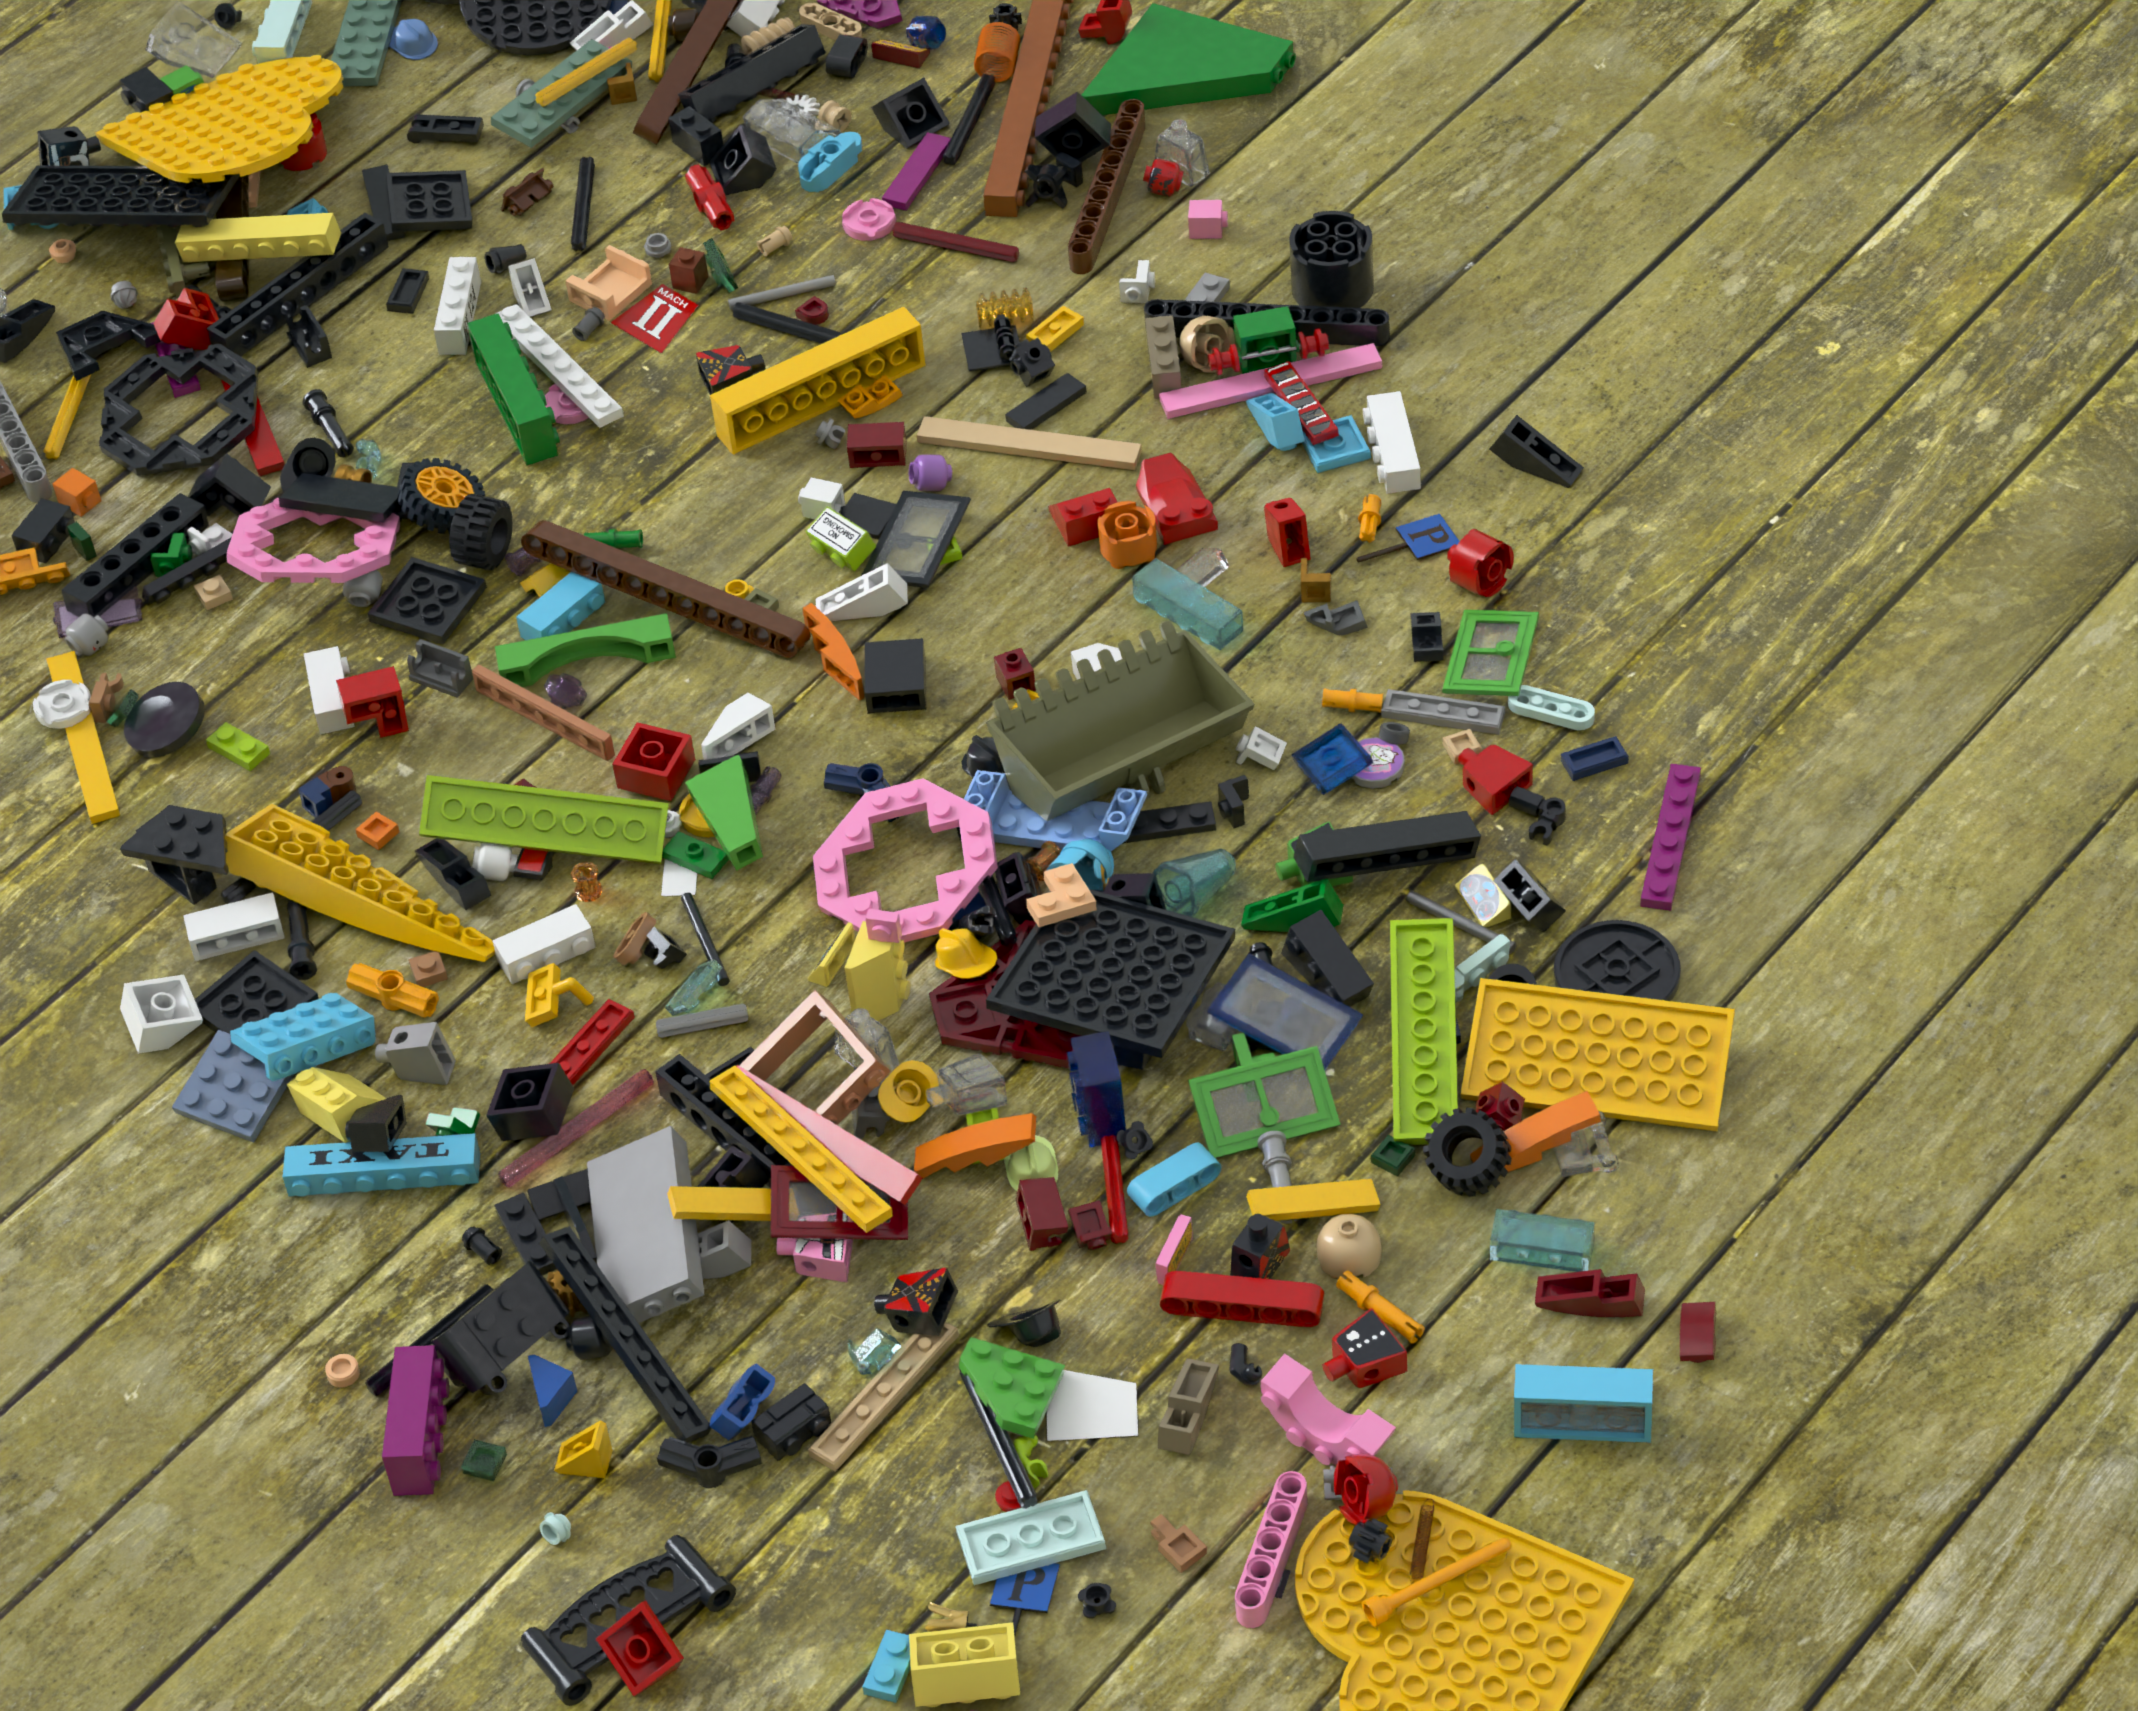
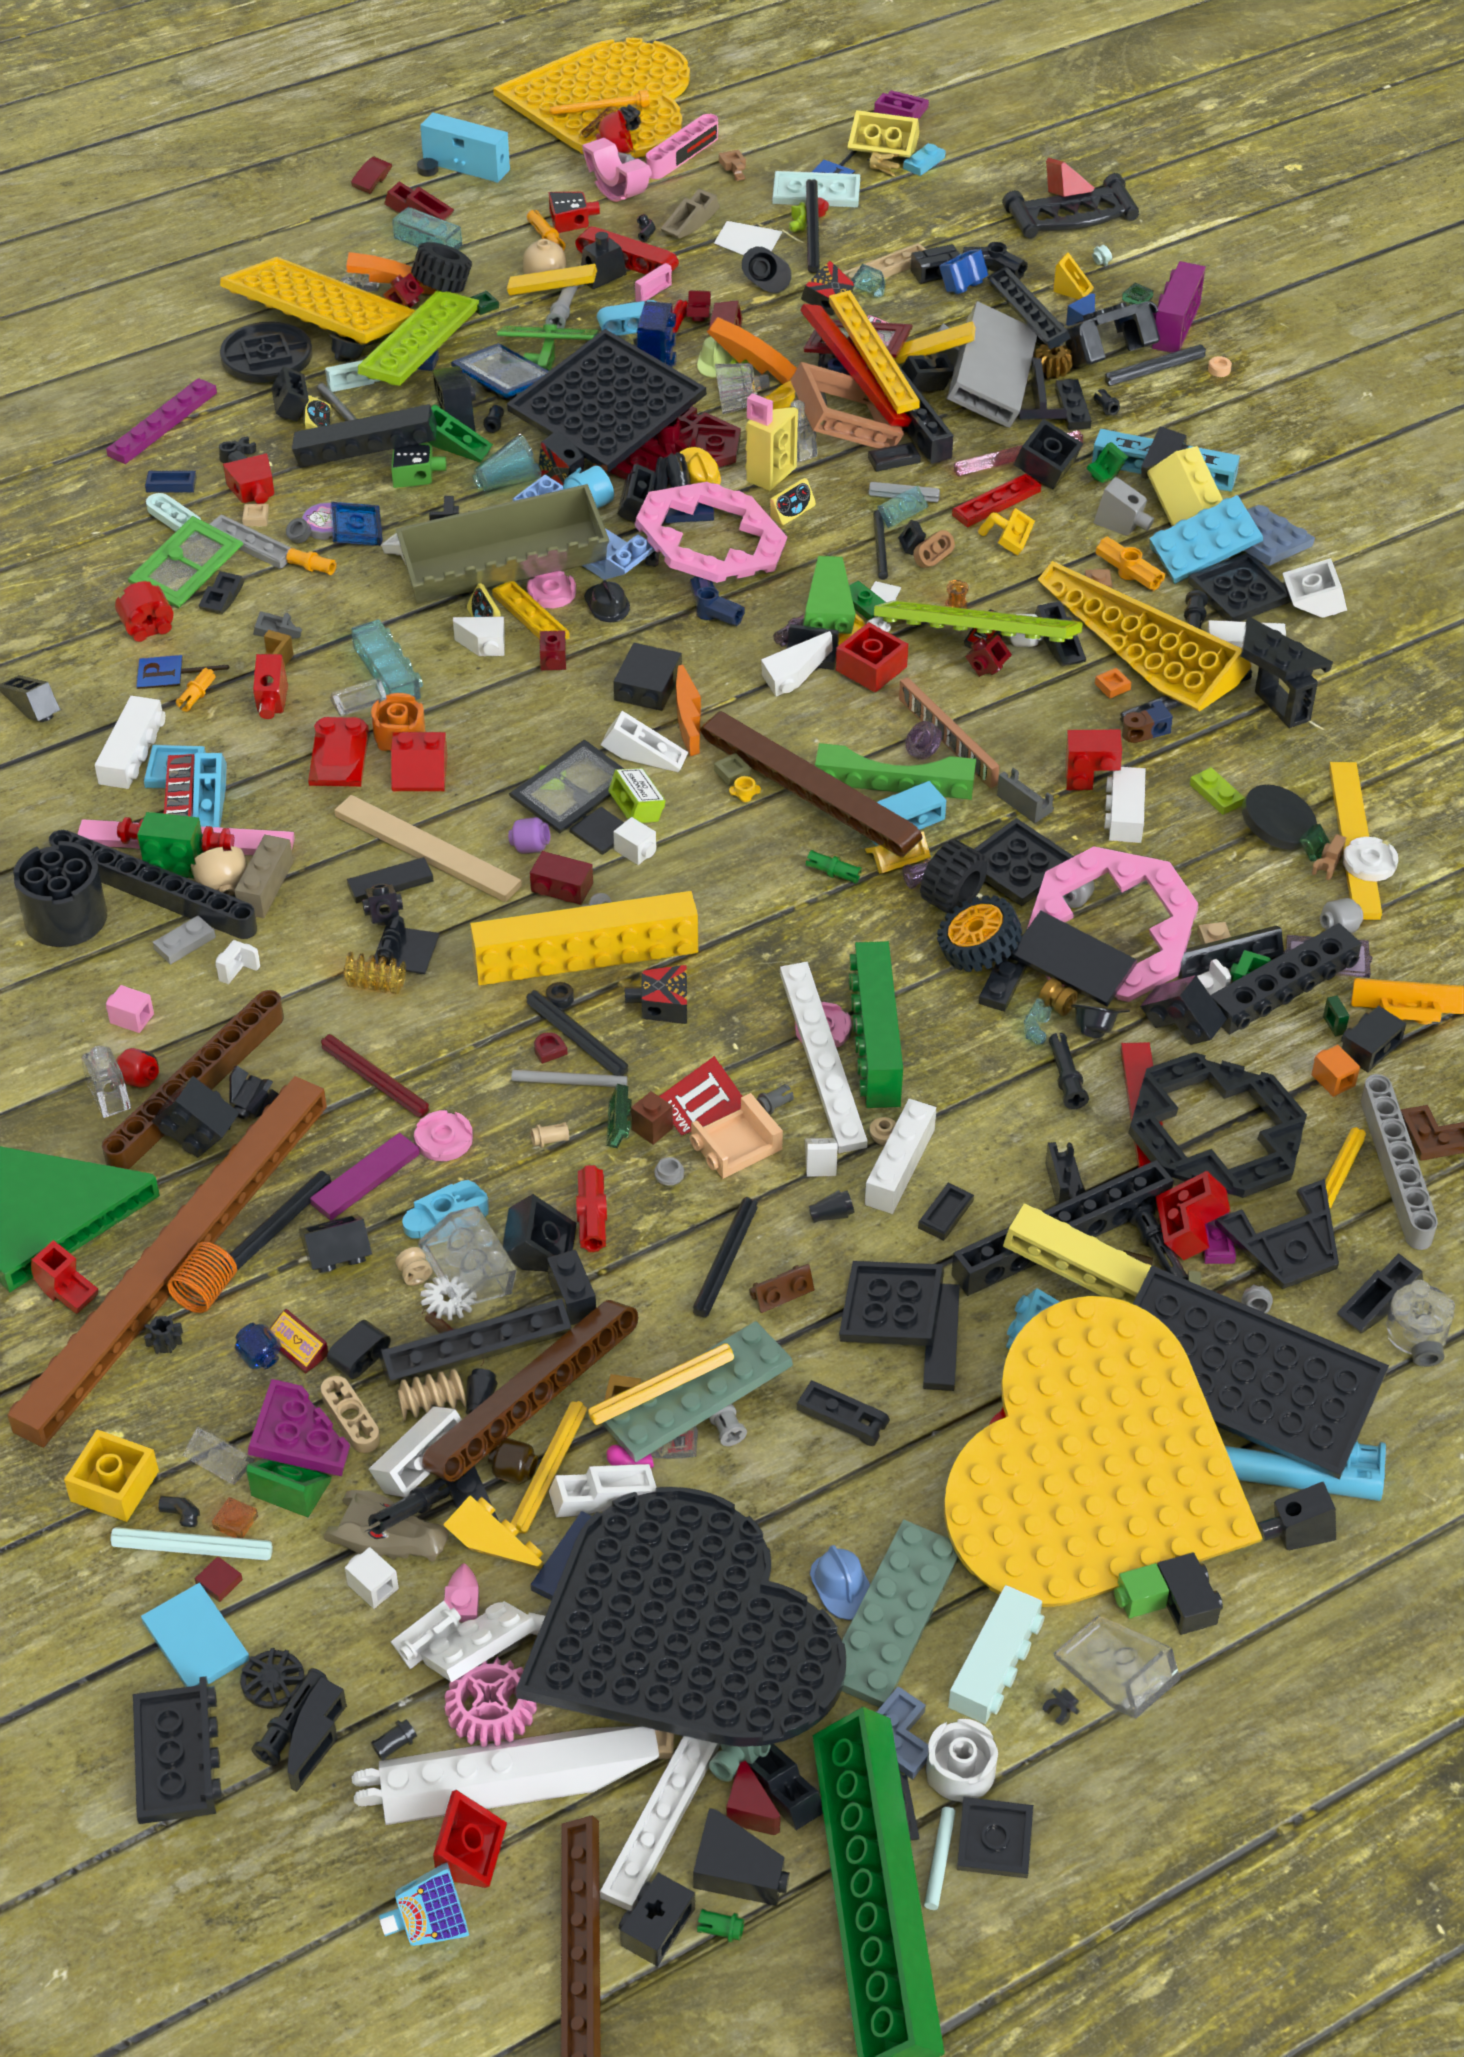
camera: 165 degrees left, 0 degrees up
white brick [492,904,596,984] -> none
bright green plate [959,1337,1065,1439] -> none
yellow plate [1026,306,1084,352] -> none
clear orange bush [1026,841,1062,881] -> none
light nougat plate [1027,863,1097,927] -> none
black plate [1078,1583,1116,1619] -> none

